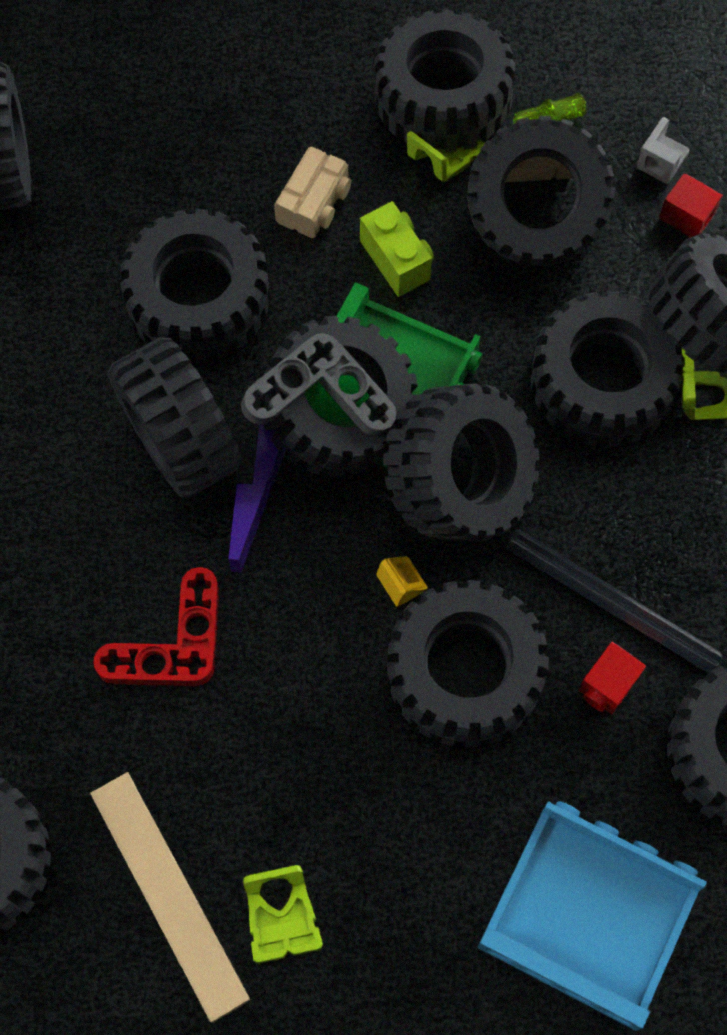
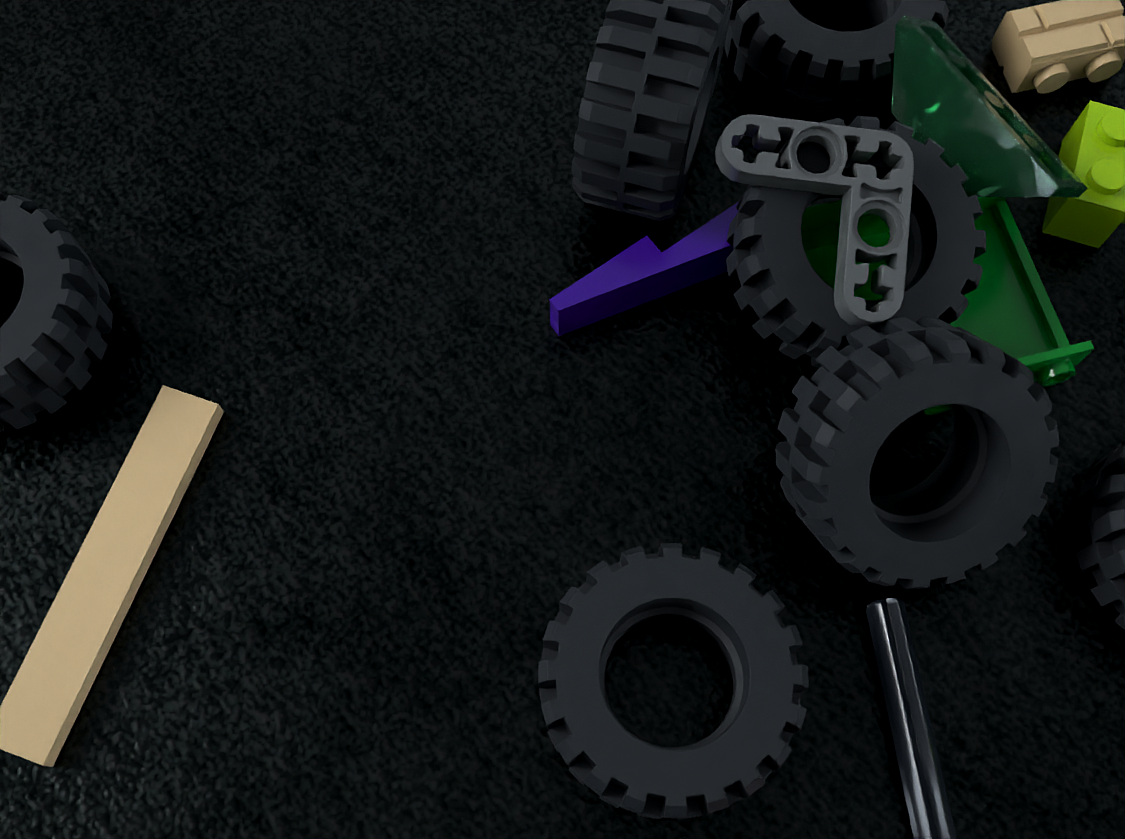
camera: 50 degrees right, 0 degrees up
red beam [93,567,219,686] -> none
lime piece [243,865,323,964] -> none
yellow slope [376,556,428,607] -> none
none -> clear green wedge [891,15,1088,198]

